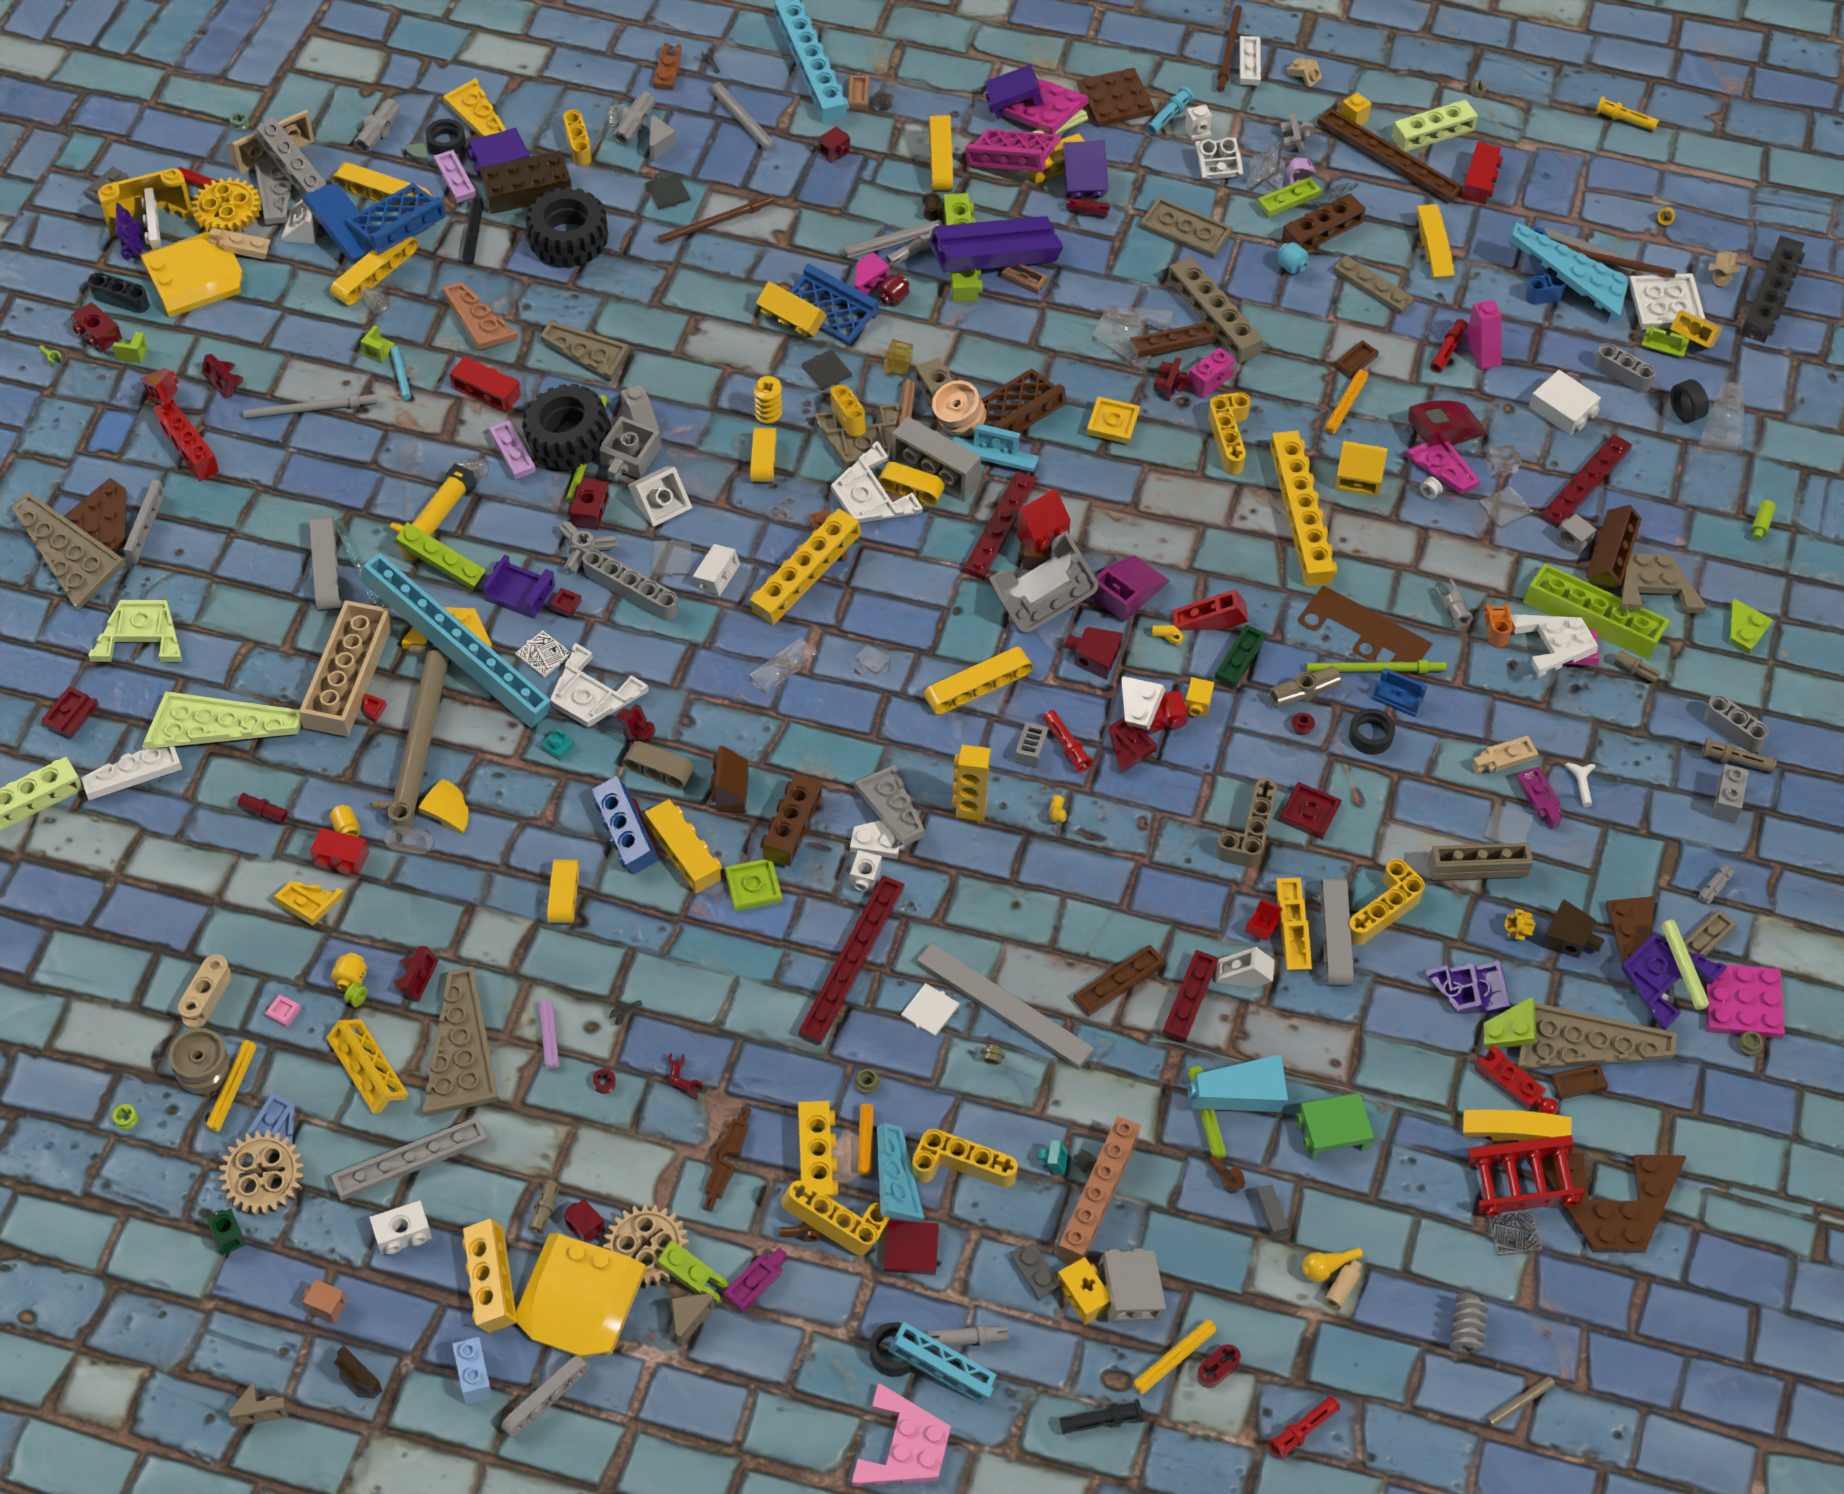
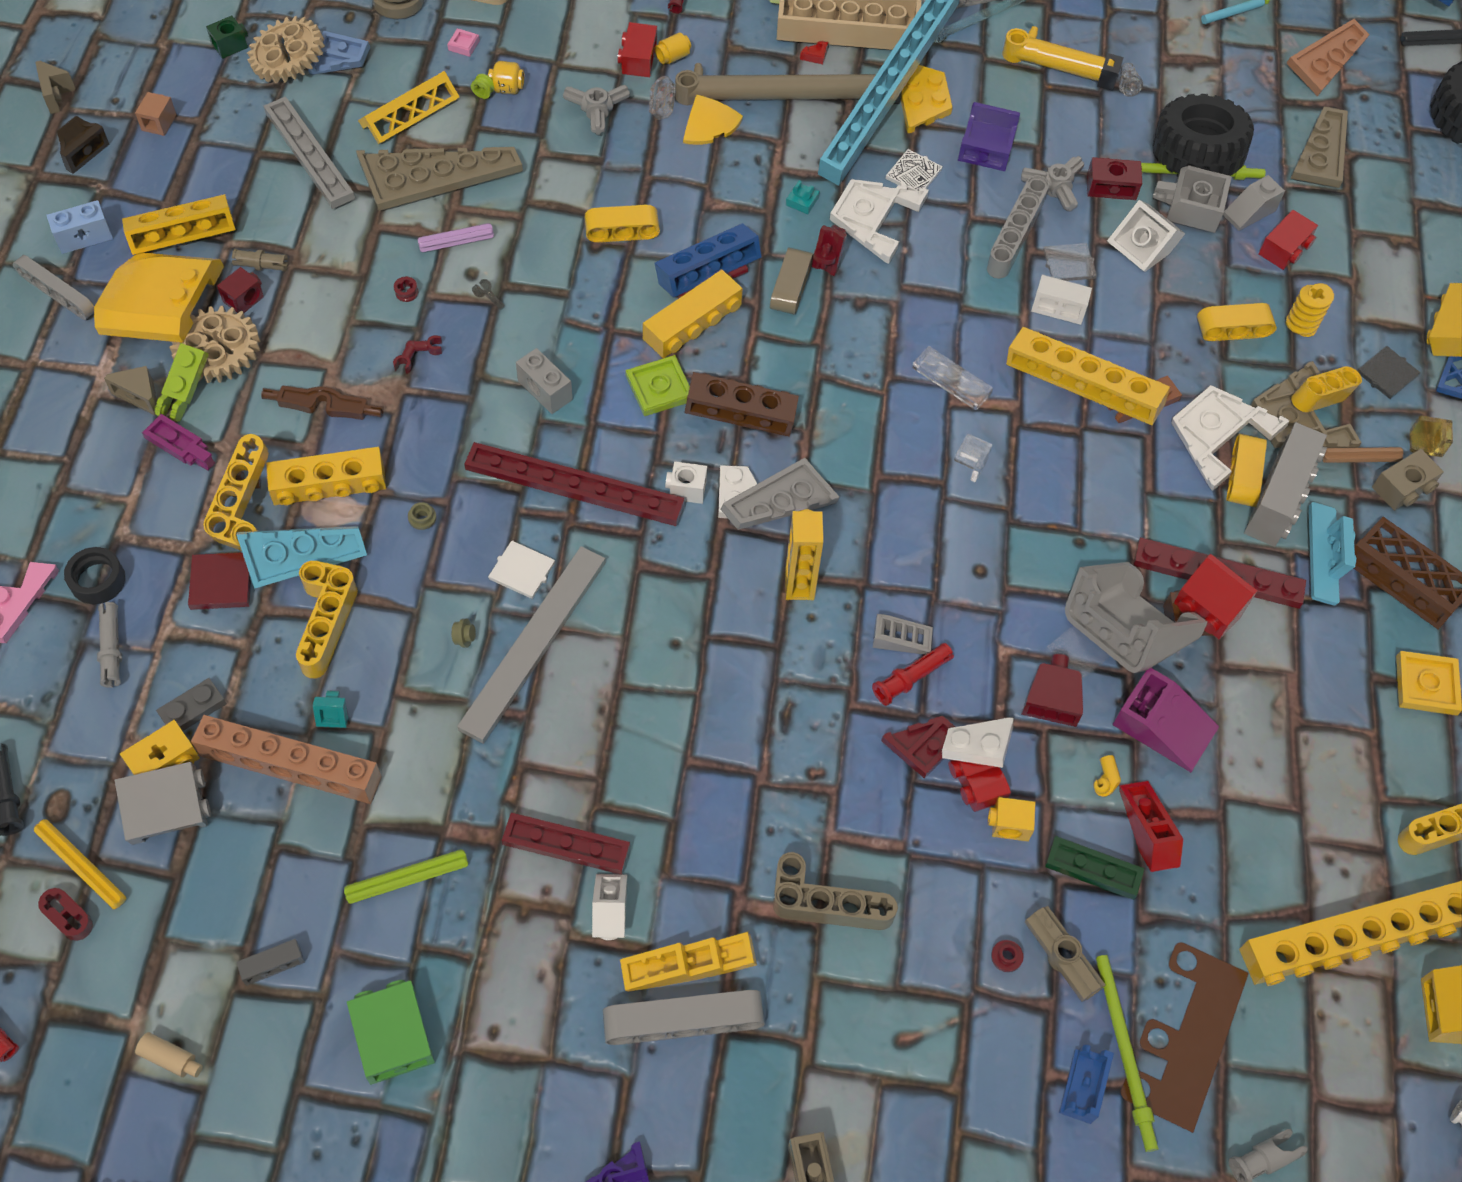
camera: 80 degrees right, 5 degrees up
yellow axle [206,1040,256,1132] -> none
yellow wing [274,881,344,926] -> none
white brick [369,1200,432,1255] -> none
lime plate [394,522,486,590] -> none
dark red tile [394,946,439,1002] -> none
red brick [449,357,521,413] -> none
lavender plate [489,420,536,480] -> none
dark red plate [550,588,582,618] -> none
reddish brown slope [711,746,749,813] -> none
light orange axle [858,1104,874,1176] -> none
medium azure fence [888,1322,996,1404] -> none
yellow beam [923,647,1034,715] -> none
light nougat wheel [932,380,986,438] -> none
yellow arm [1049,795,1067,823] -> none
reddish brown tile [1073,944,1166,1017] -> none
clear smoke plate [1073,1149,1097,1173] -> none
medium azure slope [1188,1055,1288,1112] -> none
reddish brown piece [1208,1156,1245,1193] -> none
red bracket [1245,899,1283,941] -> none
dark red tile [1278,782,1342,840] -> none
yellow piece [1302,1247,1363,1283] -> none
black tyre [1349,708,1395,755] -> none
yellow beam [1349,859,1425,945] -> none
none -> light grey brick [516,348,573,414]
none -> light grey bush [563,85,630,135]
none -> red brick [1258,210,1318,270]

